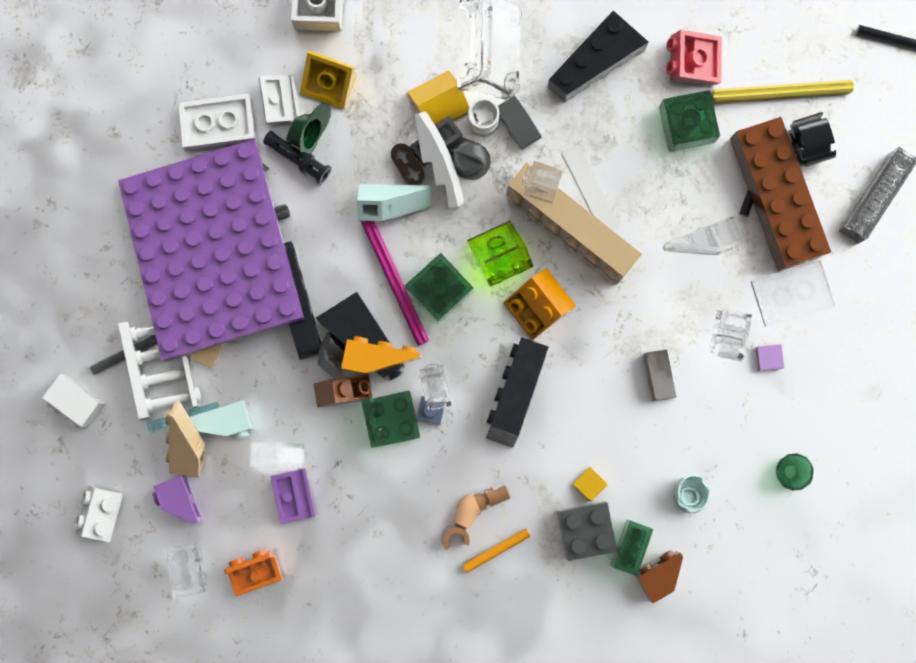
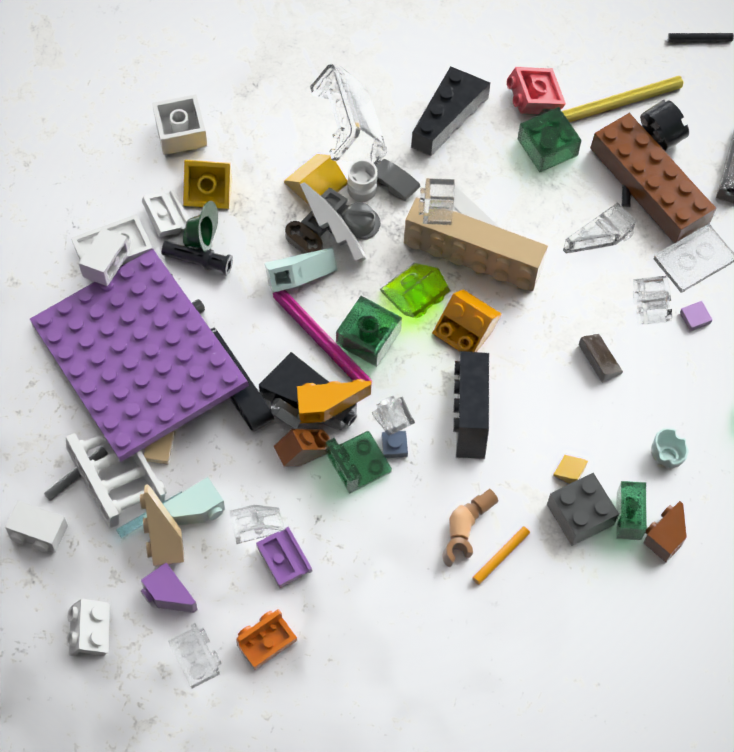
camera: 20 degrees left, 20 degrees down
none -> white brick [79,228,130,286]

